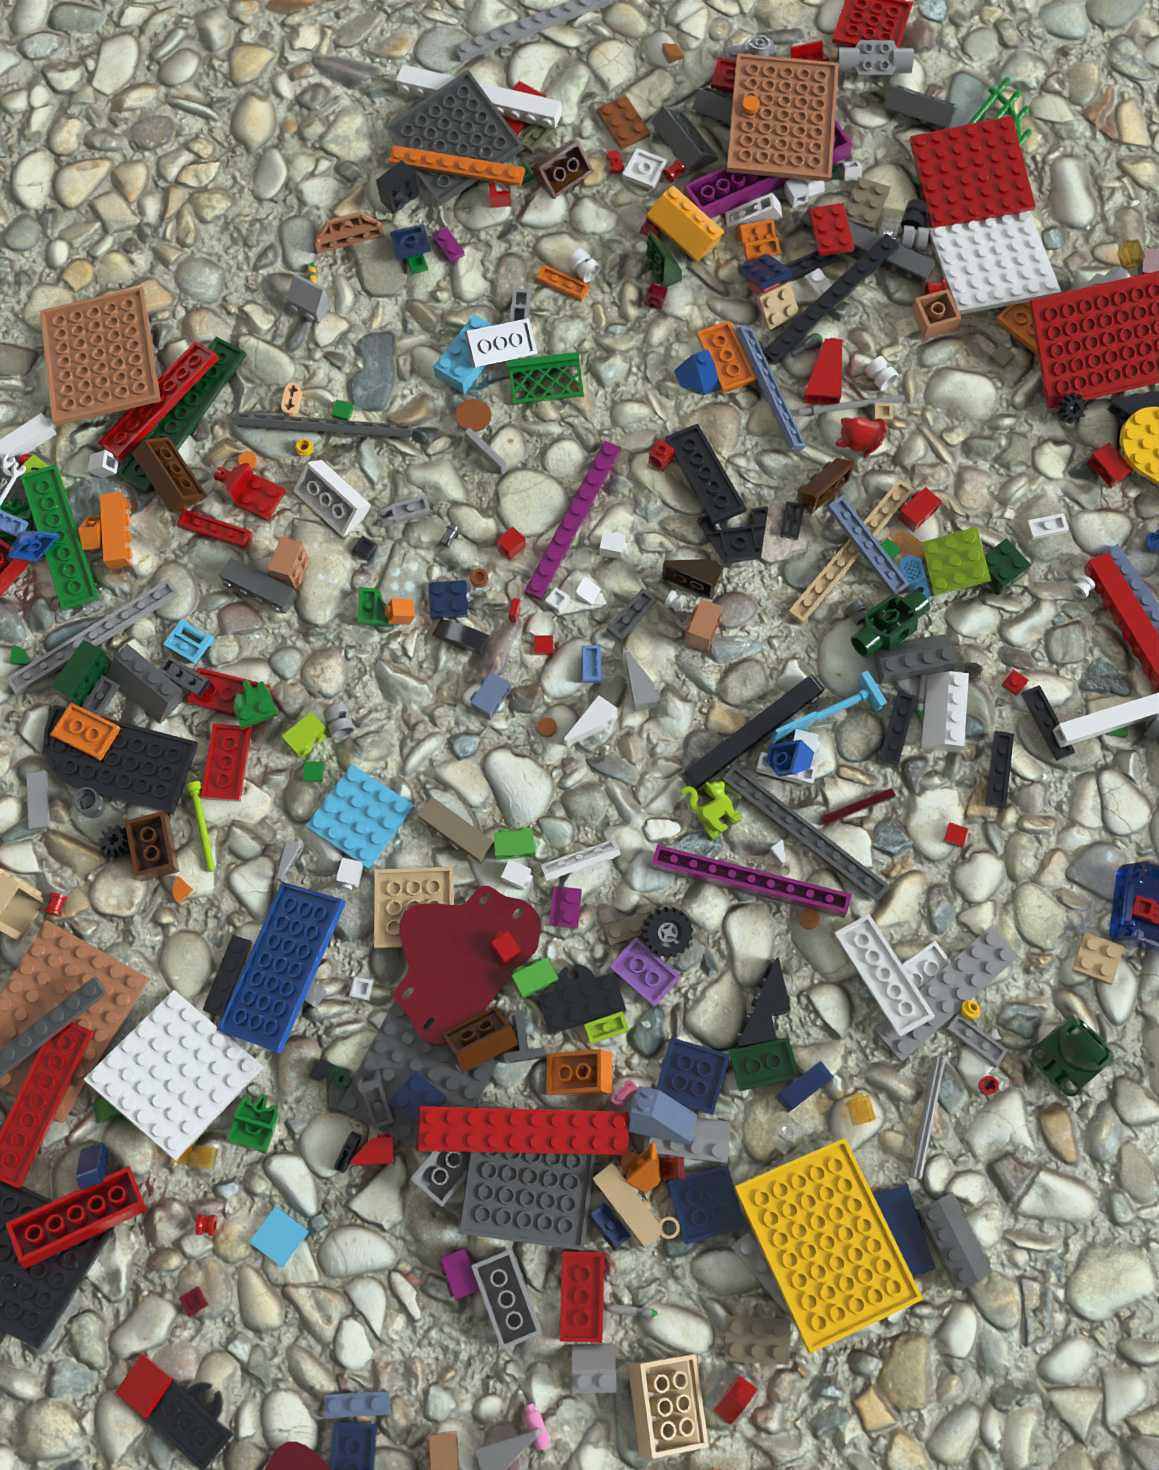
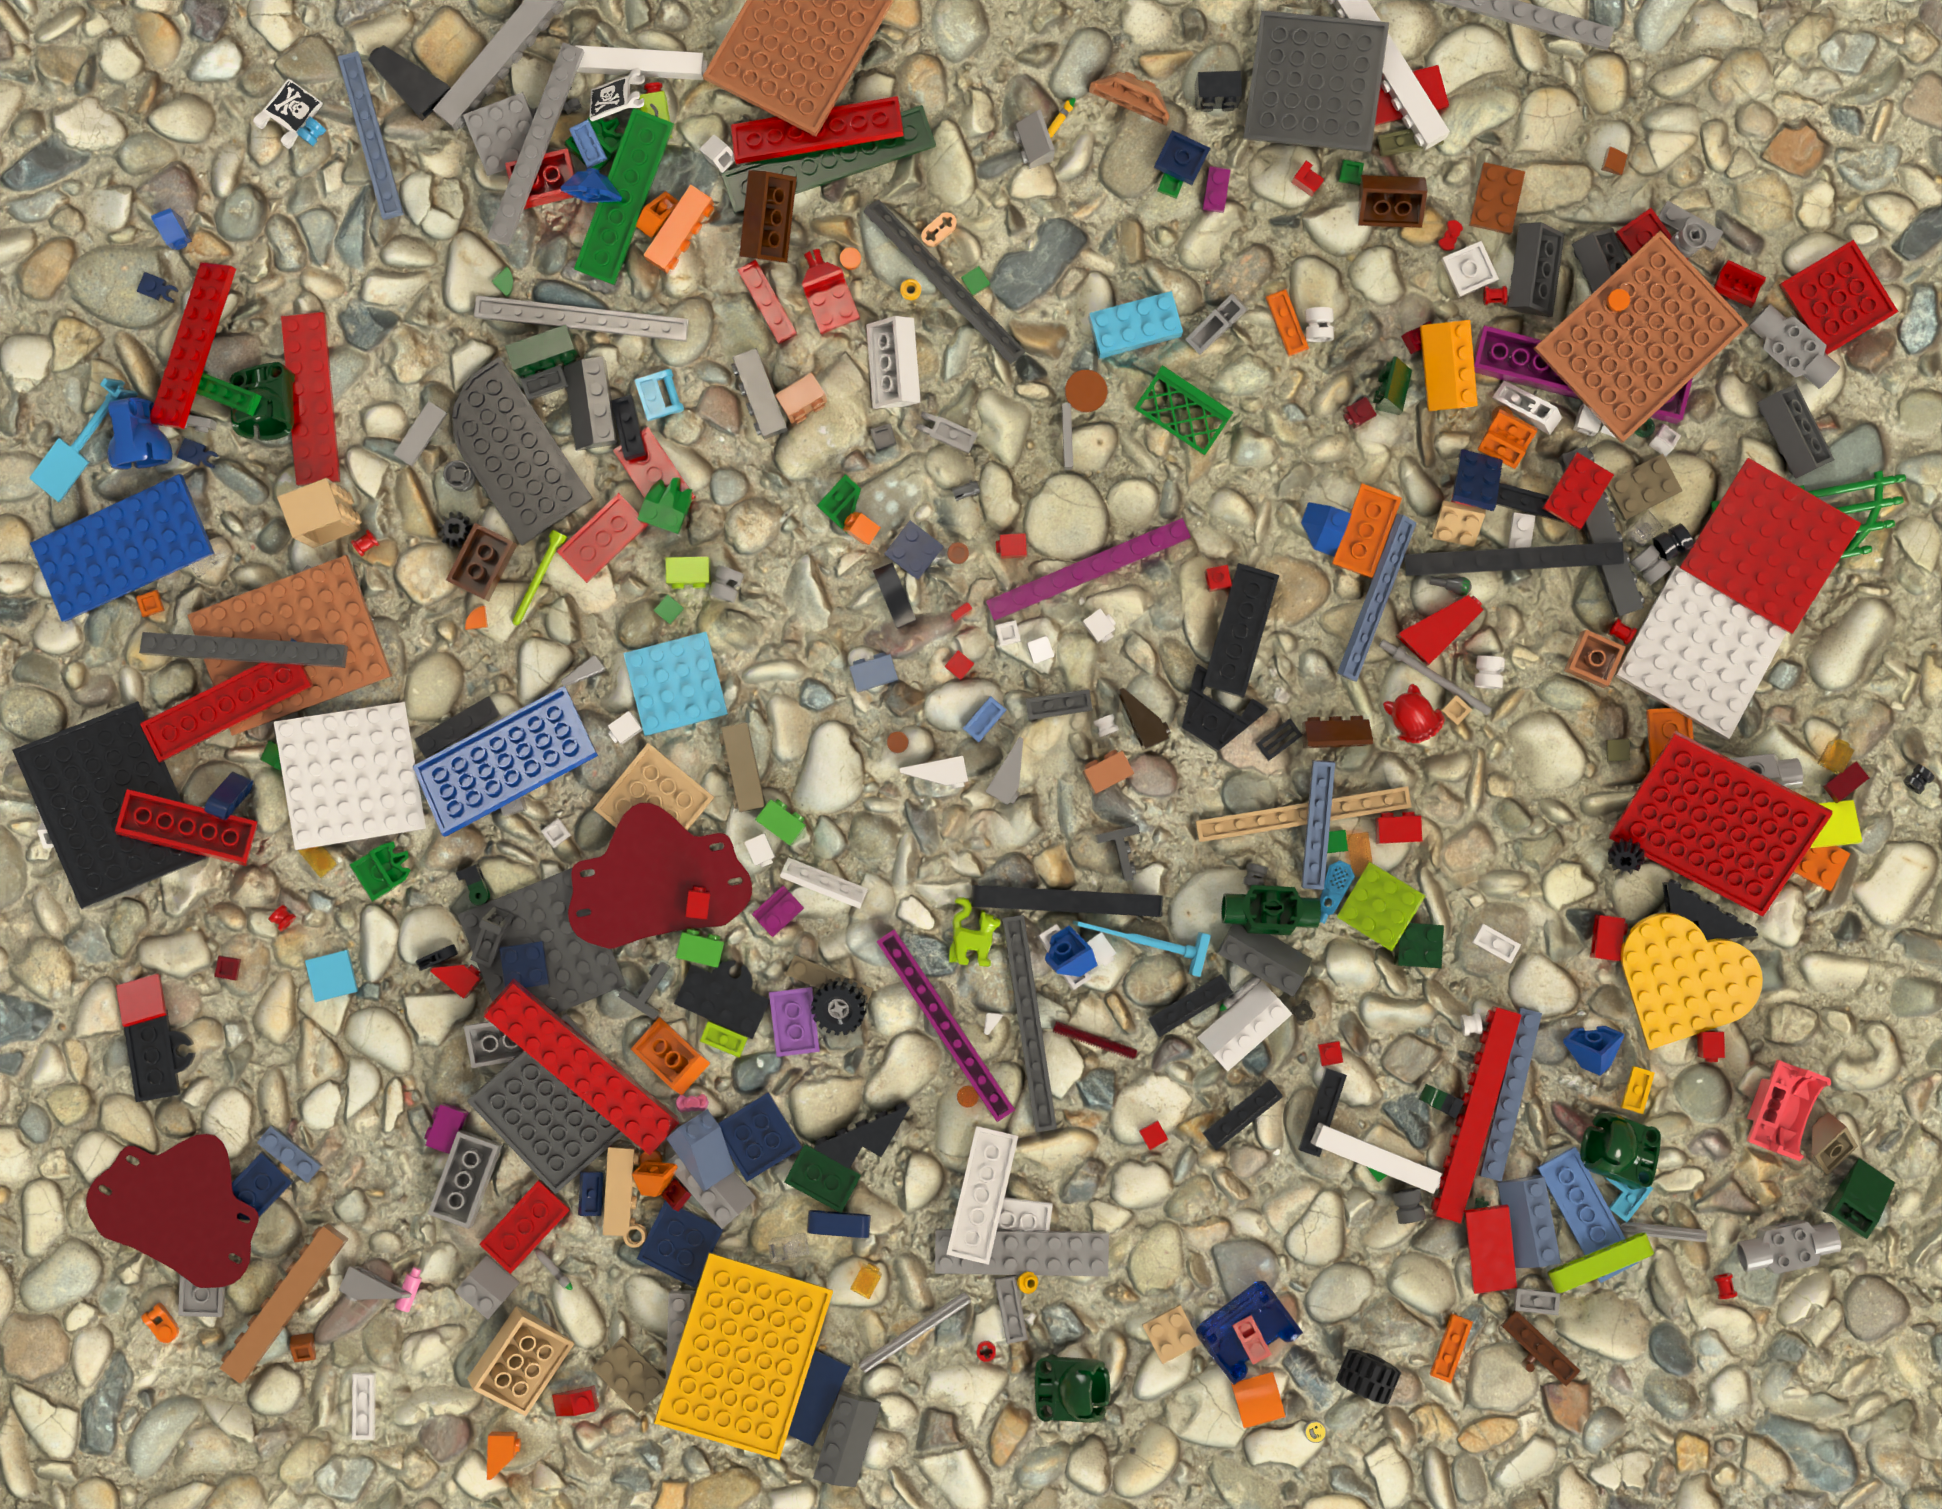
camera: 40 degrees right, 15 degrees up
orange tile [50,702,121,761] -> none
orange plate [389,145,525,186] -> none
reddish brown slope [442,1006,518,1073] -> none
plate [464,318,537,368] -> none
none -> dark grey bracket [1095,825,1140,881]
none -> leg [1419,1084,1464,1119]

